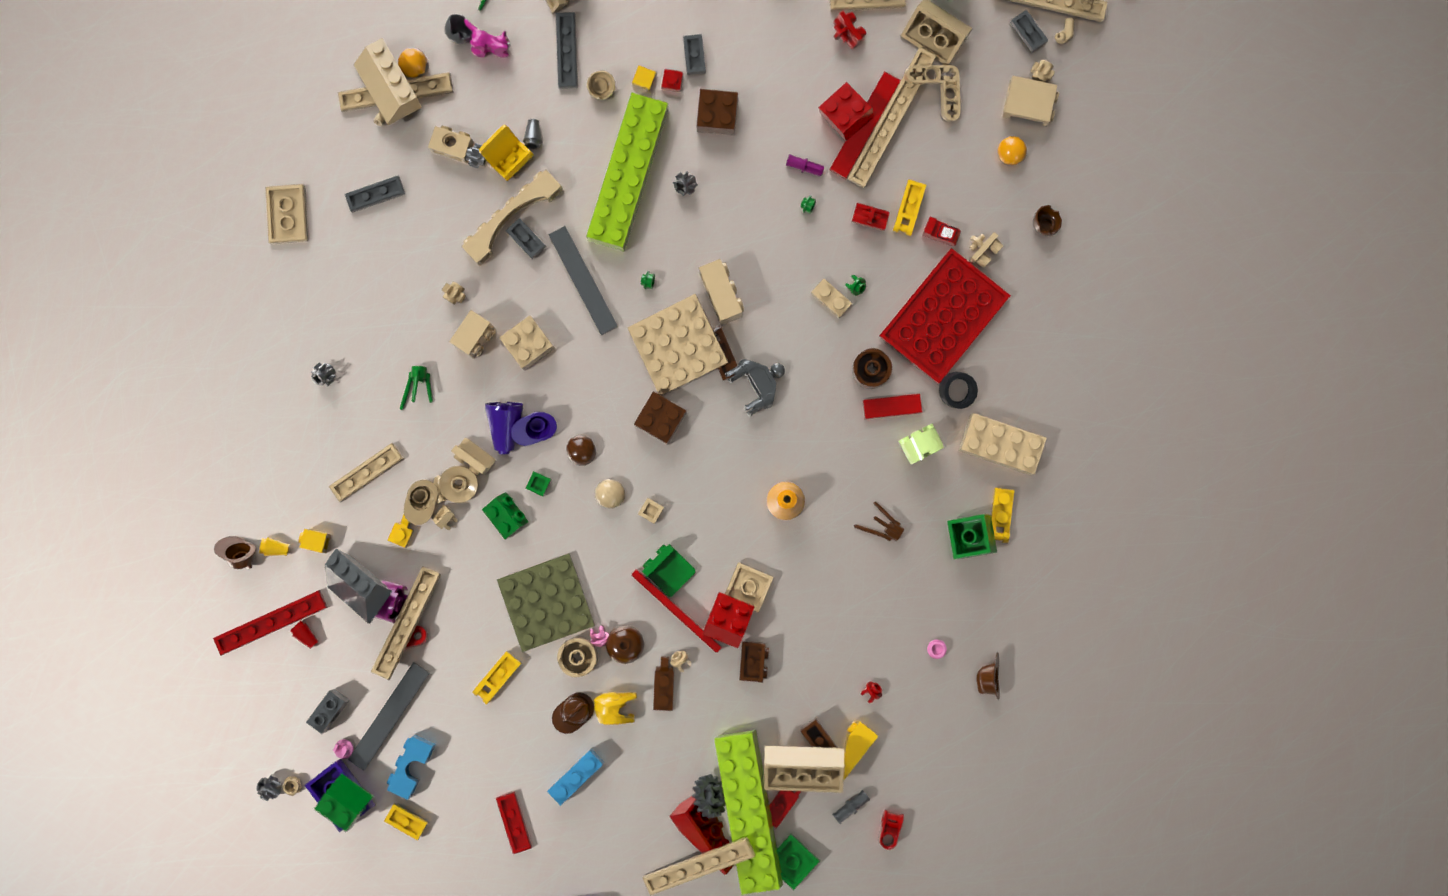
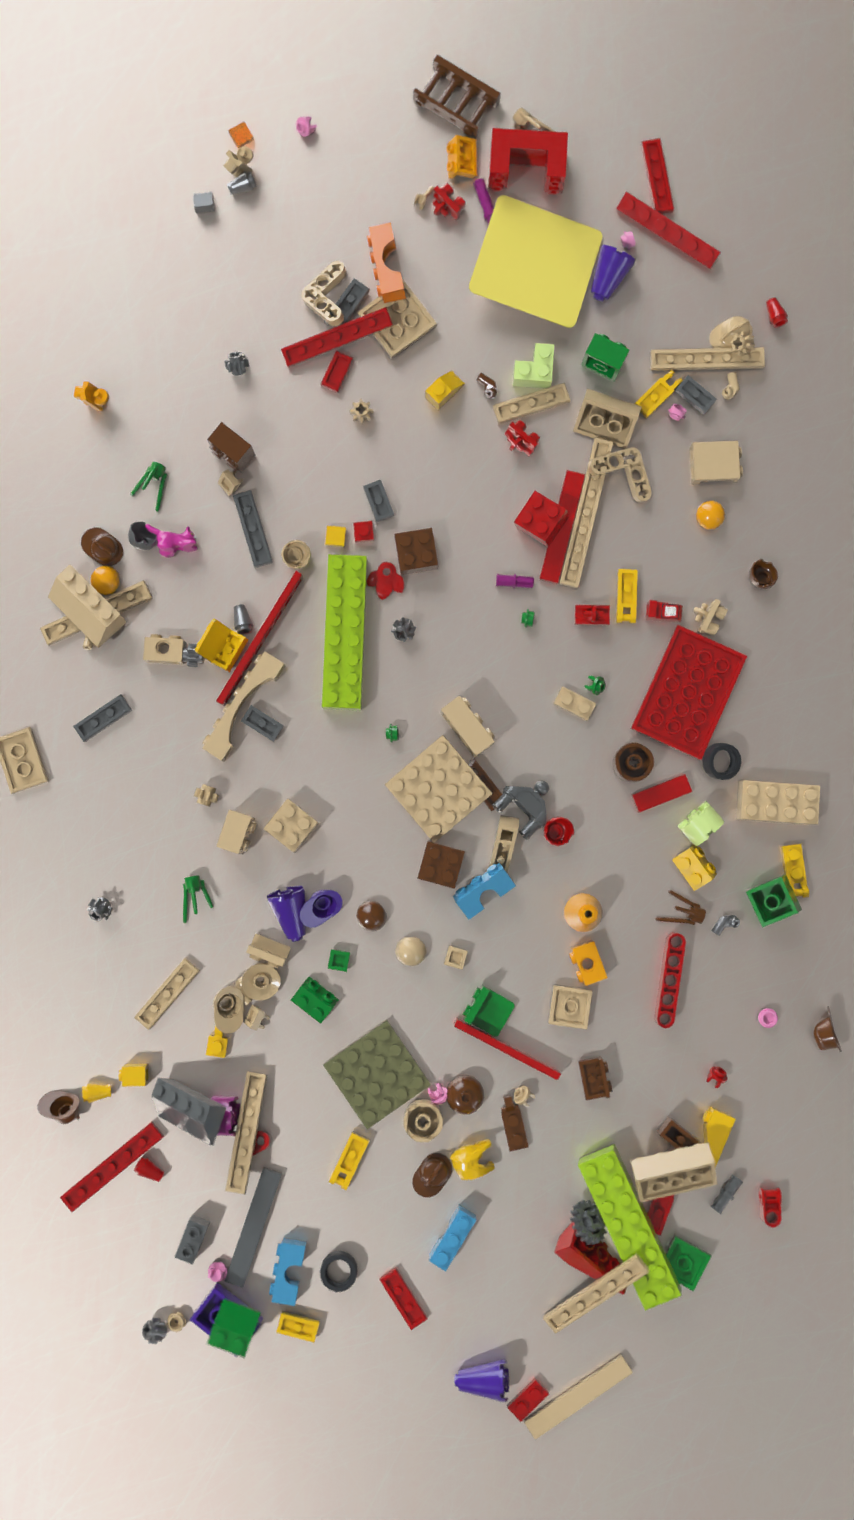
camera: 25 degrees left, 0 degrees up
dark grey tile [548,226,618,335] -> none
red brick [702,592,755,648] -> none
tan gear [1030,60,1055,82] -> none
none -> reddish brown piece [81,527,123,566]
none -> red tile [216,571,303,706]
none -> black tyre [320,1251,357,1292]
none -> red plate [367,562,404,600]
none -> dark azure arch [453,862,516,920]
none -> tan slope [489,815,519,873]
none -> red hair [543,817,574,846]
none -> light orange brick [569,940,607,986]
none -> yellow hinge [634,370,683,418]
none -> red beam [654,933,686,1028]
none -> bright pink plate [668,404,687,421]
none -> yellow bracket [672,844,717,891]
none -> flat silver arm [711,915,740,936]

